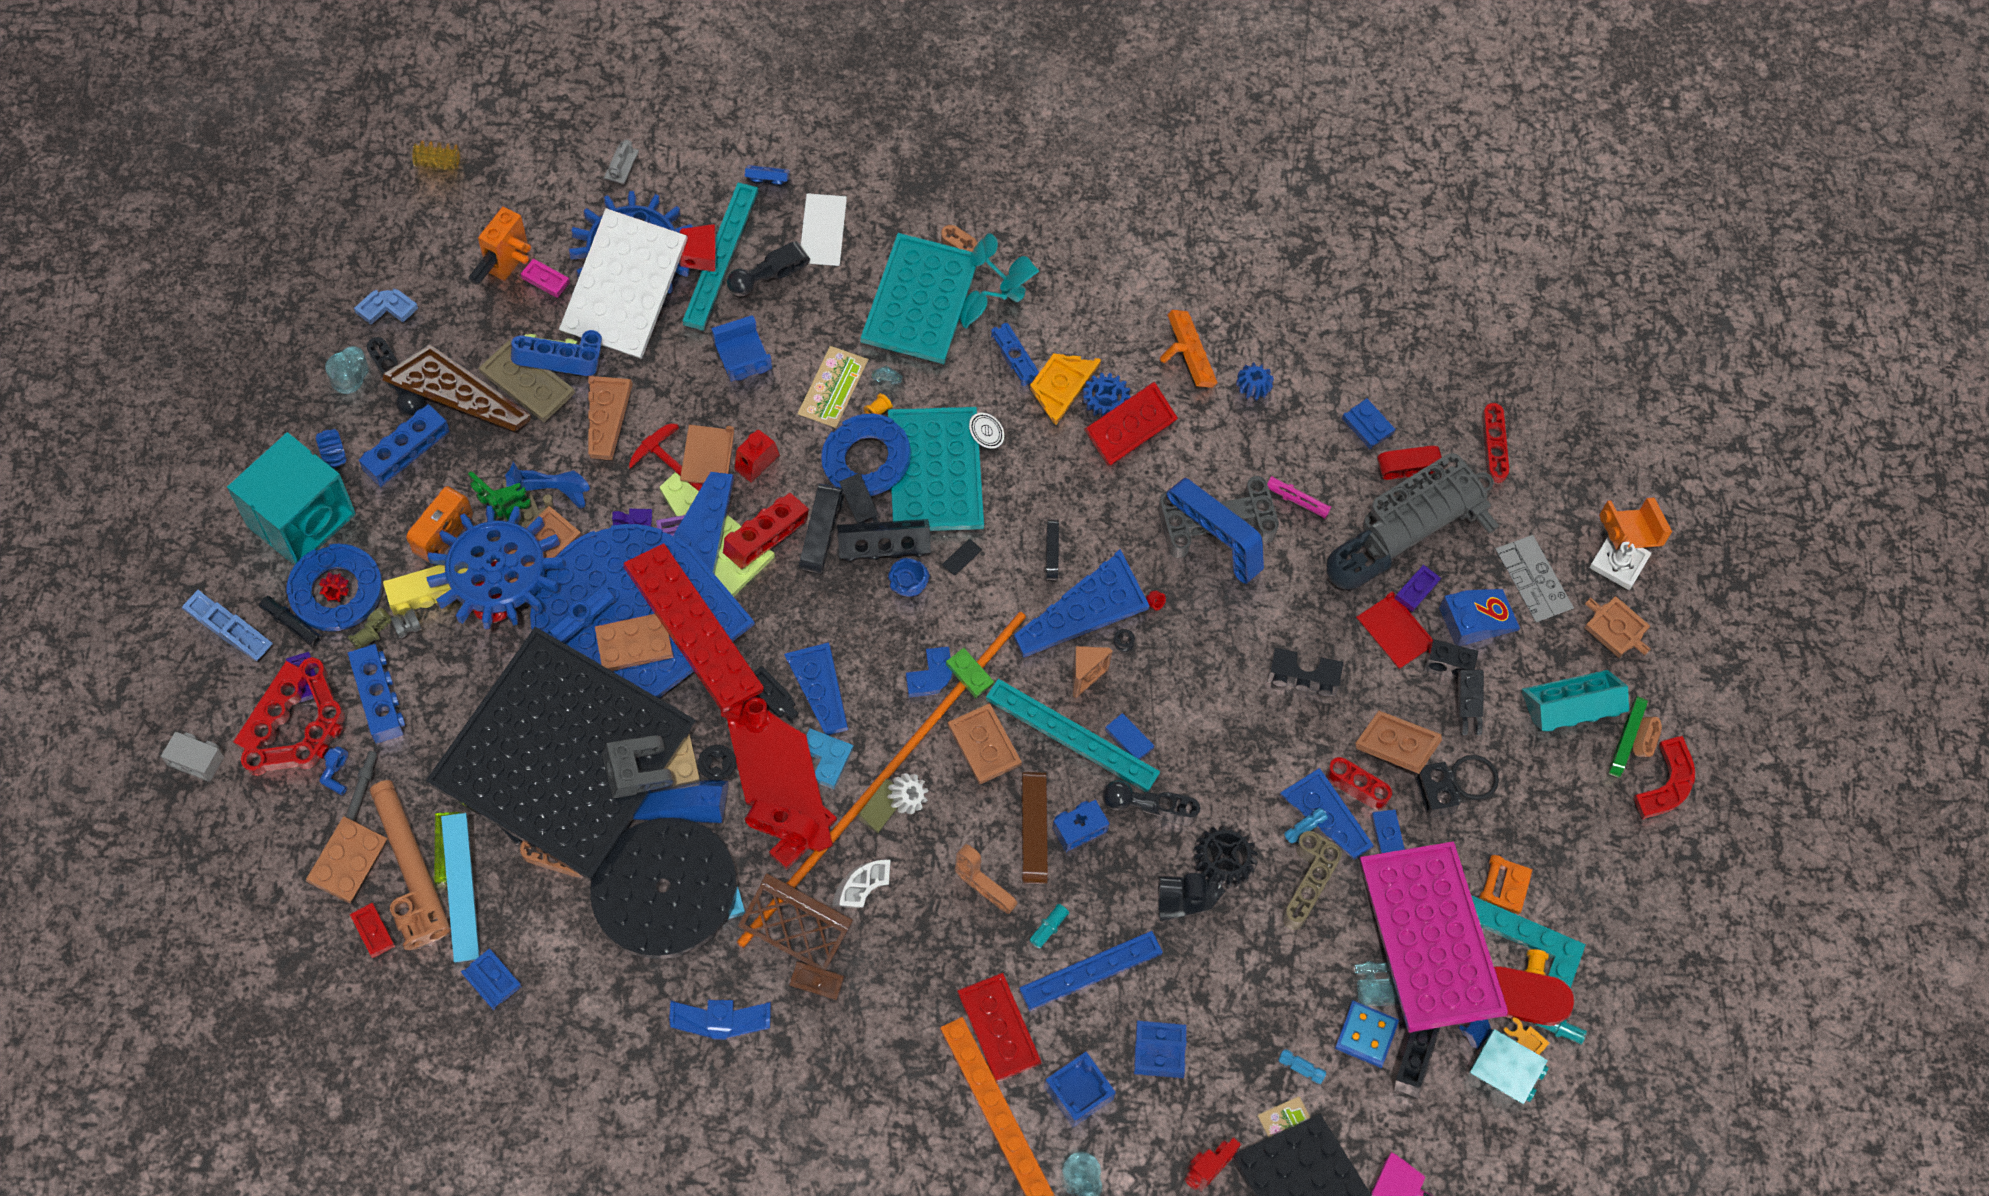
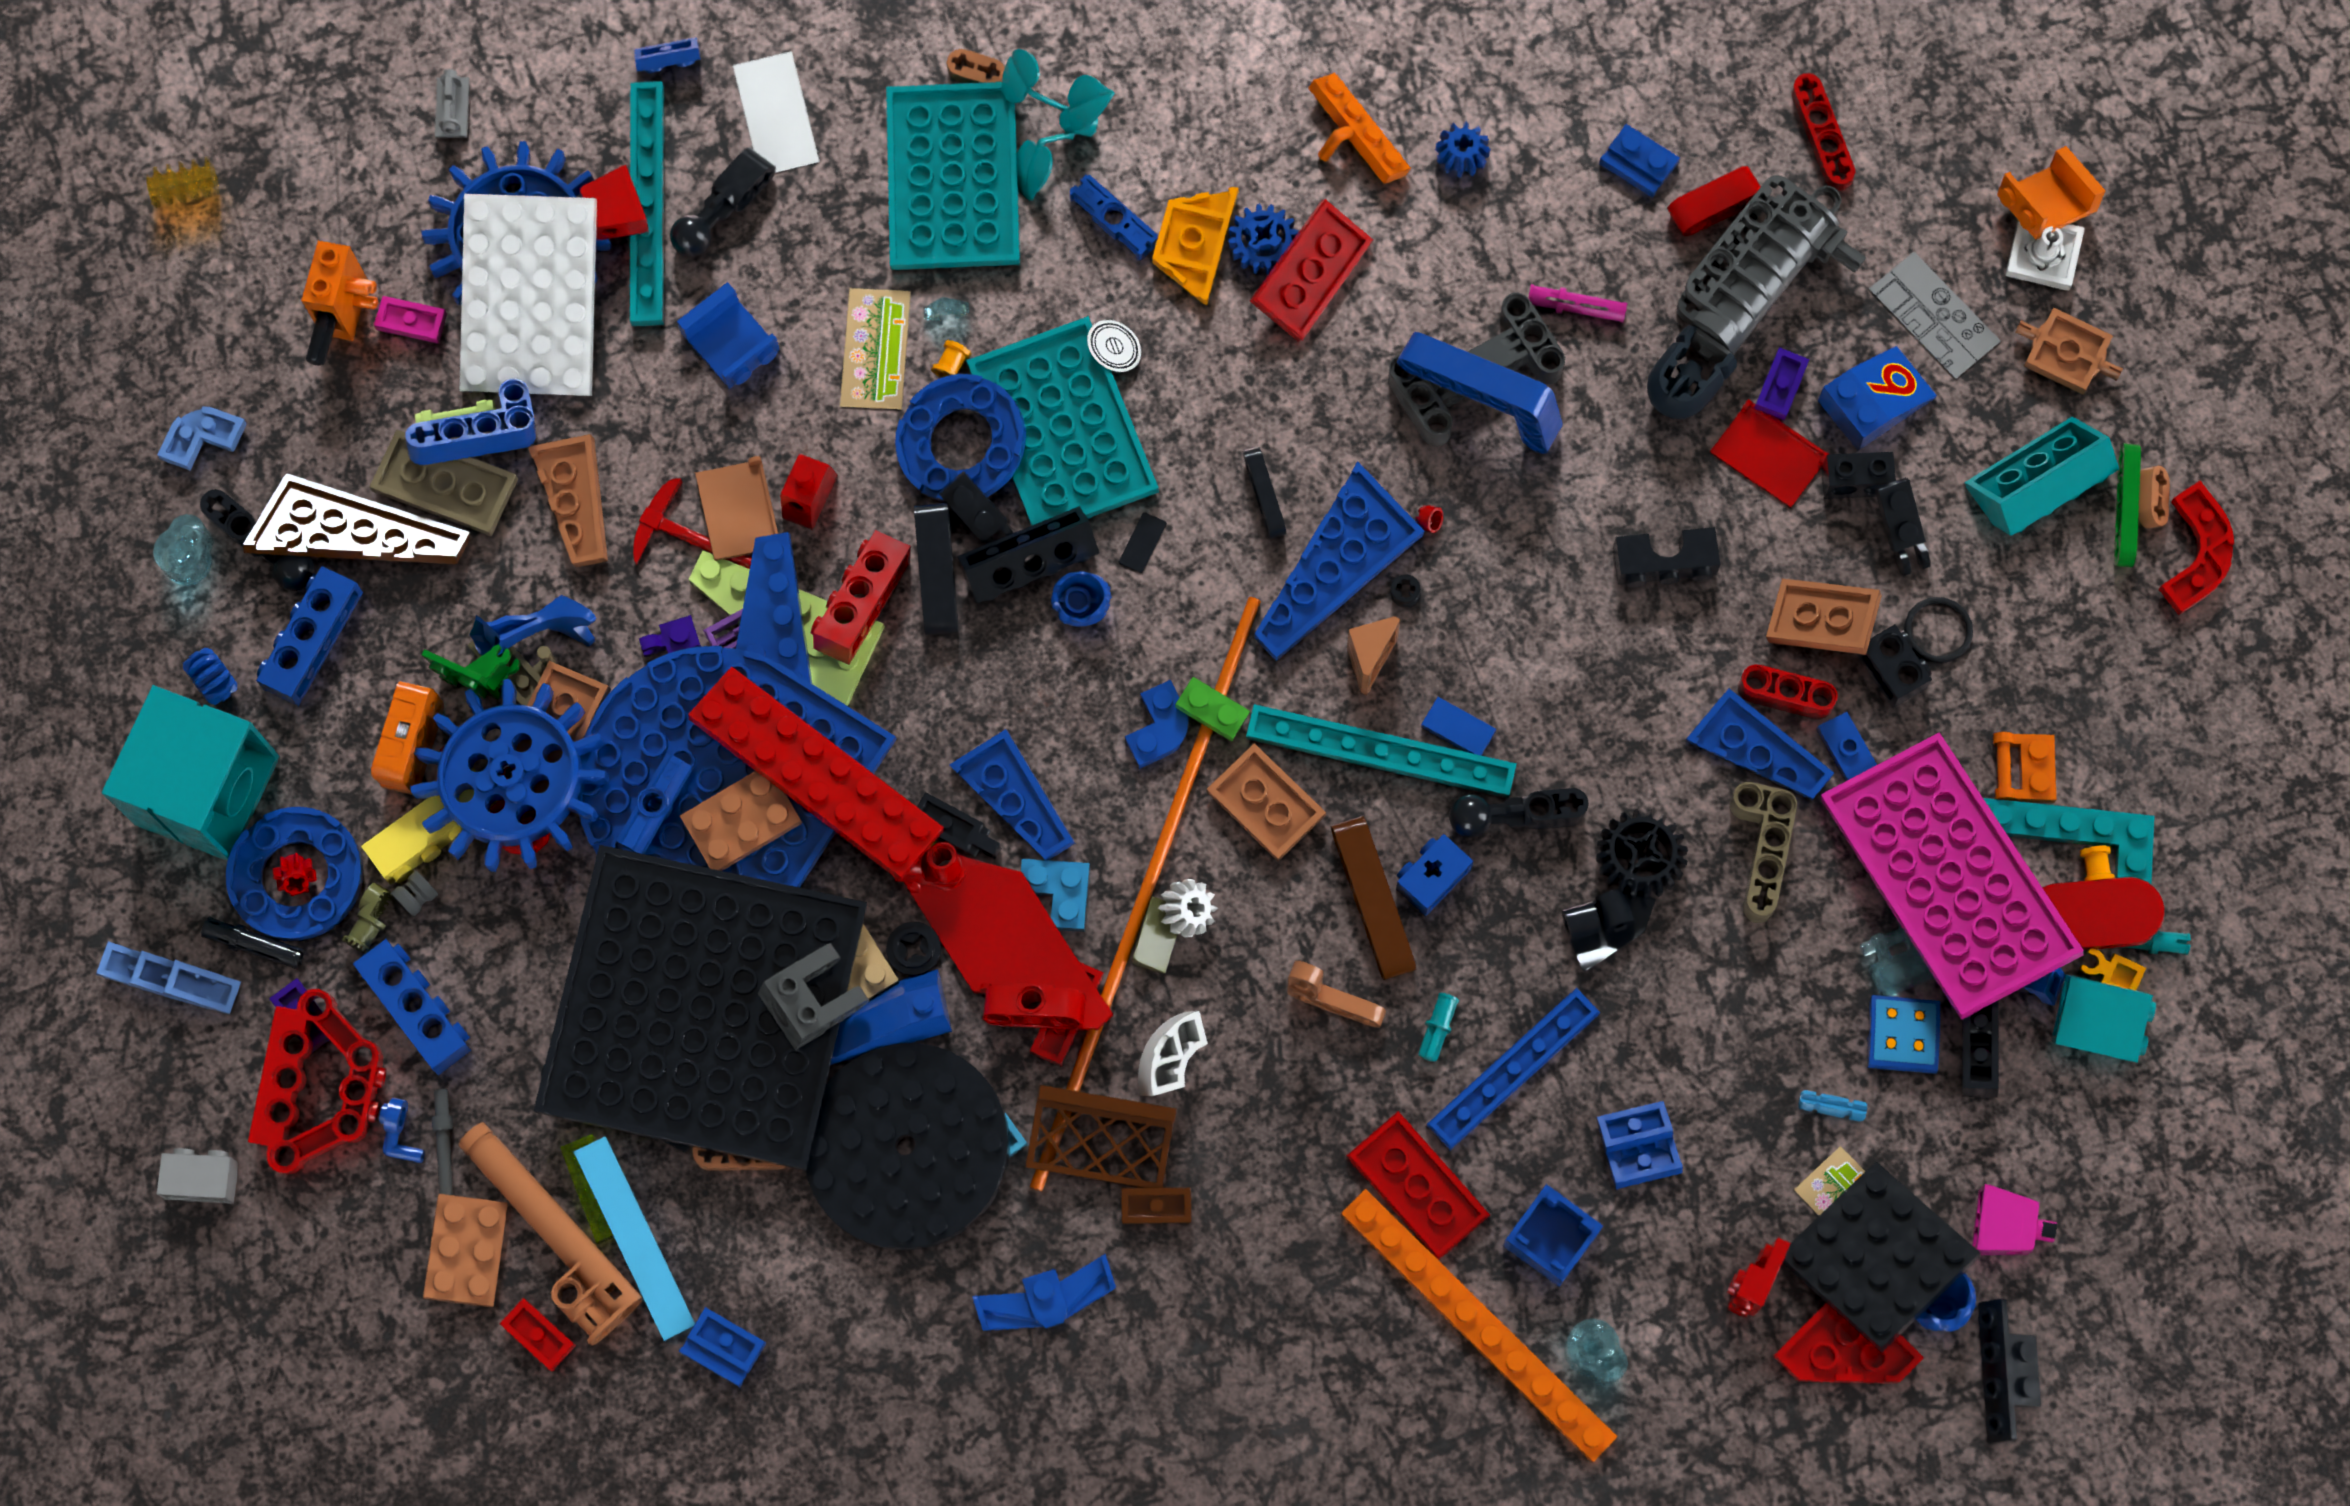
camera: 10 degrees left, 10 degrees up
dark azure axle [1284,808,1328,844] -> none

